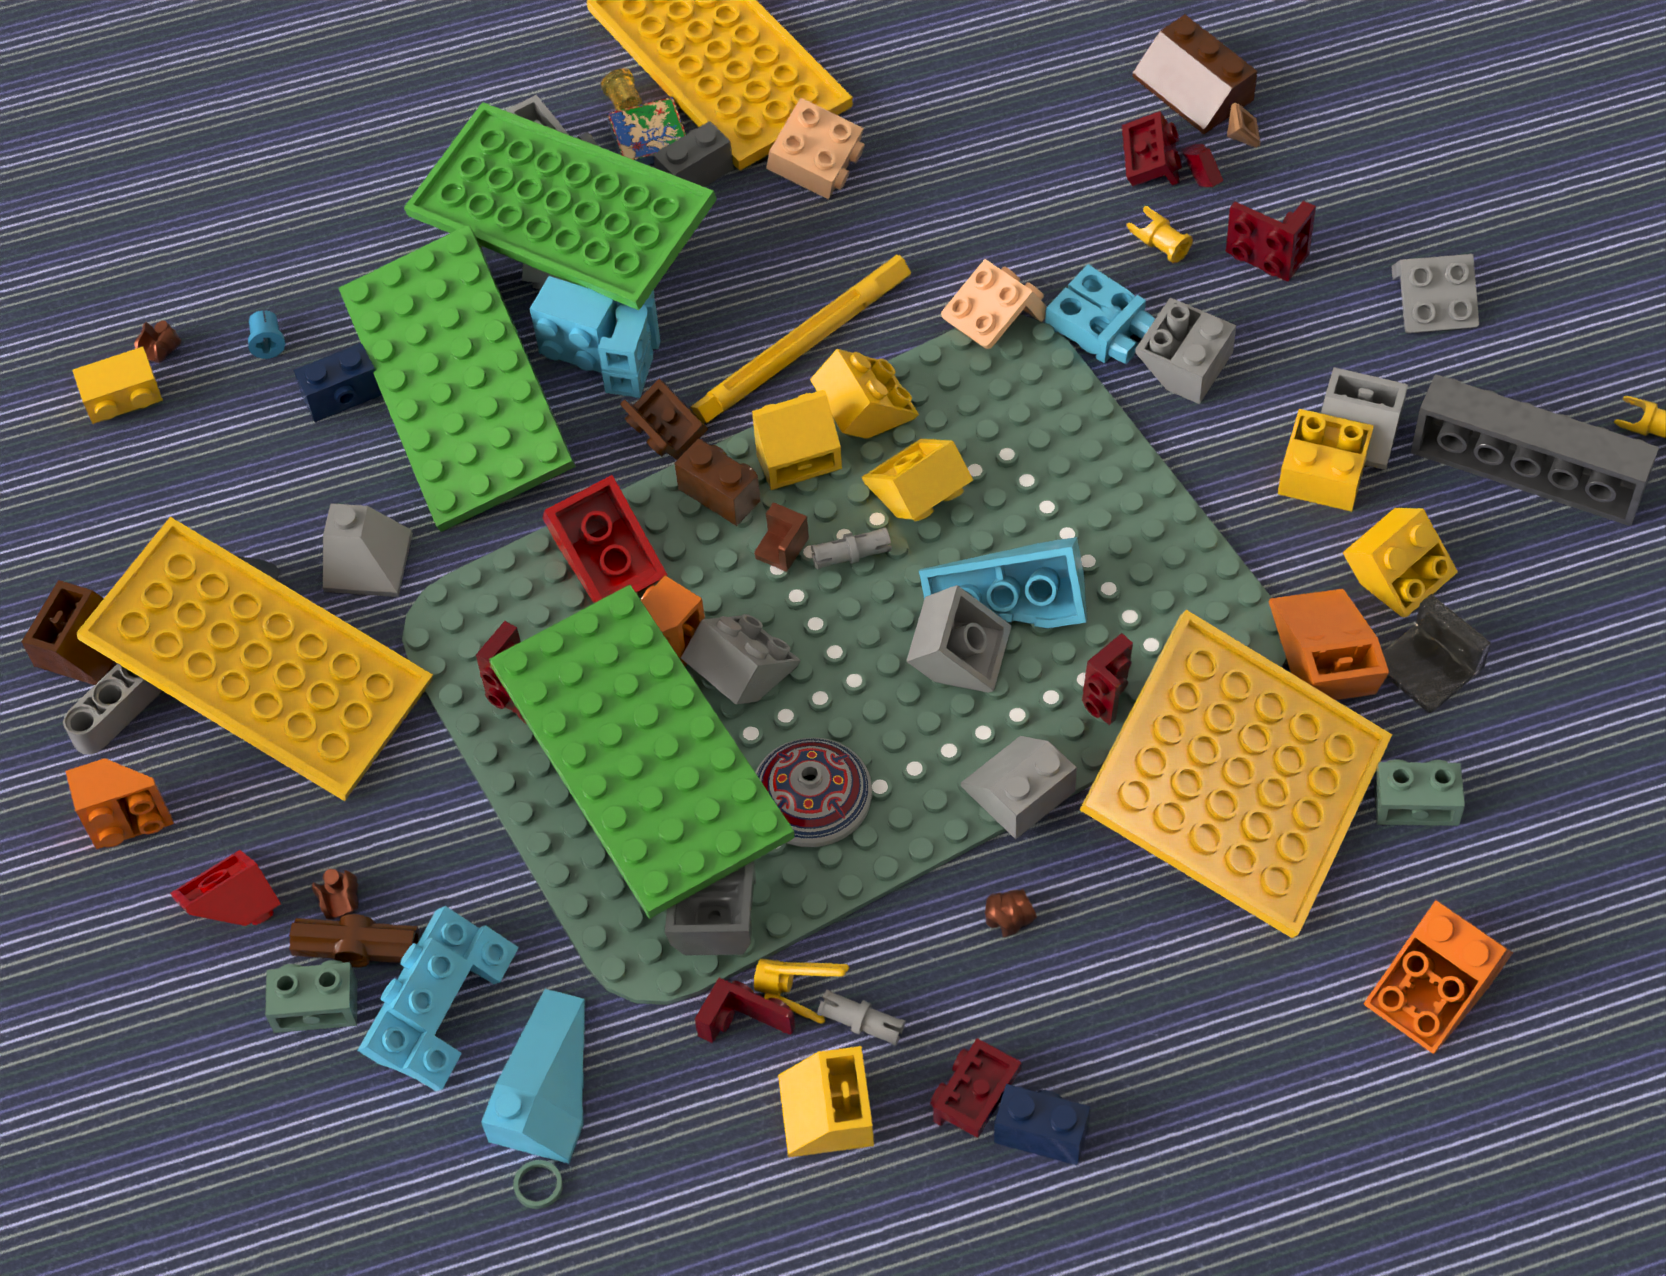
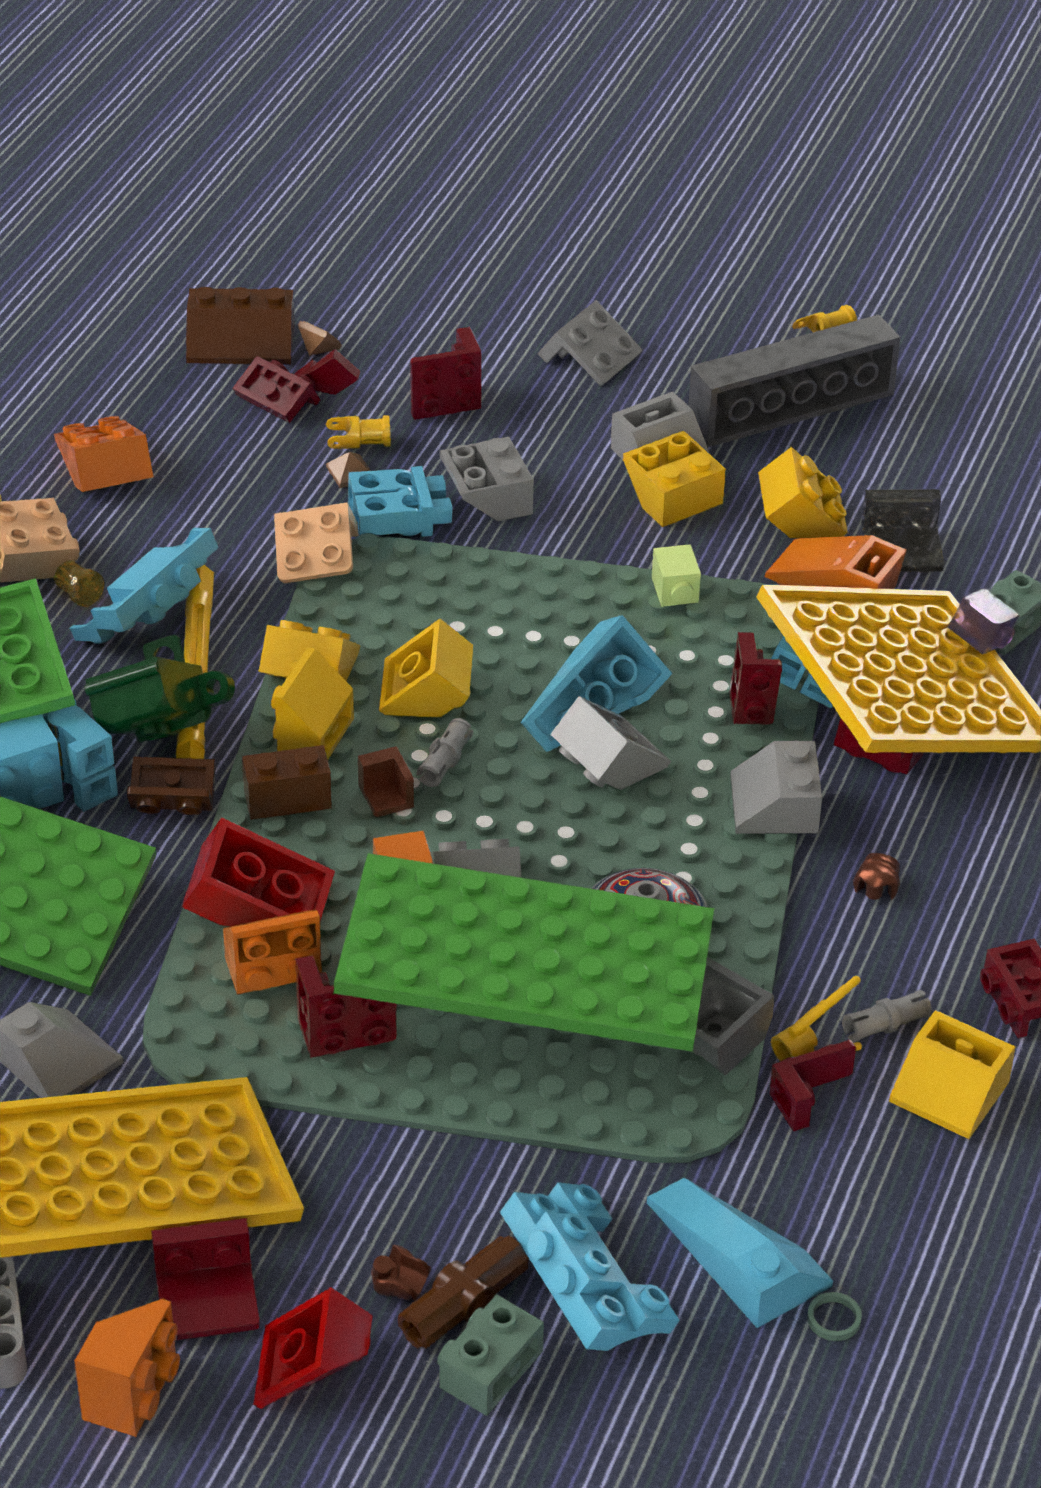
camera: 55 degrees left, 15 degrees down
none -> orange slope [54,416,154,492]
none -> clear yellow bush [54,560,105,607]
none -> medium azure bracket [70,528,219,644]
none -> dark green piece [84,635,235,743]
none -> dark red bracket [151,1218,260,1341]
none -> orange slope [223,910,322,995]
none -> medium nougat slope [326,452,371,488]
none -> yellowish green brick [652,544,701,607]
none -> brick [948,588,1020,655]

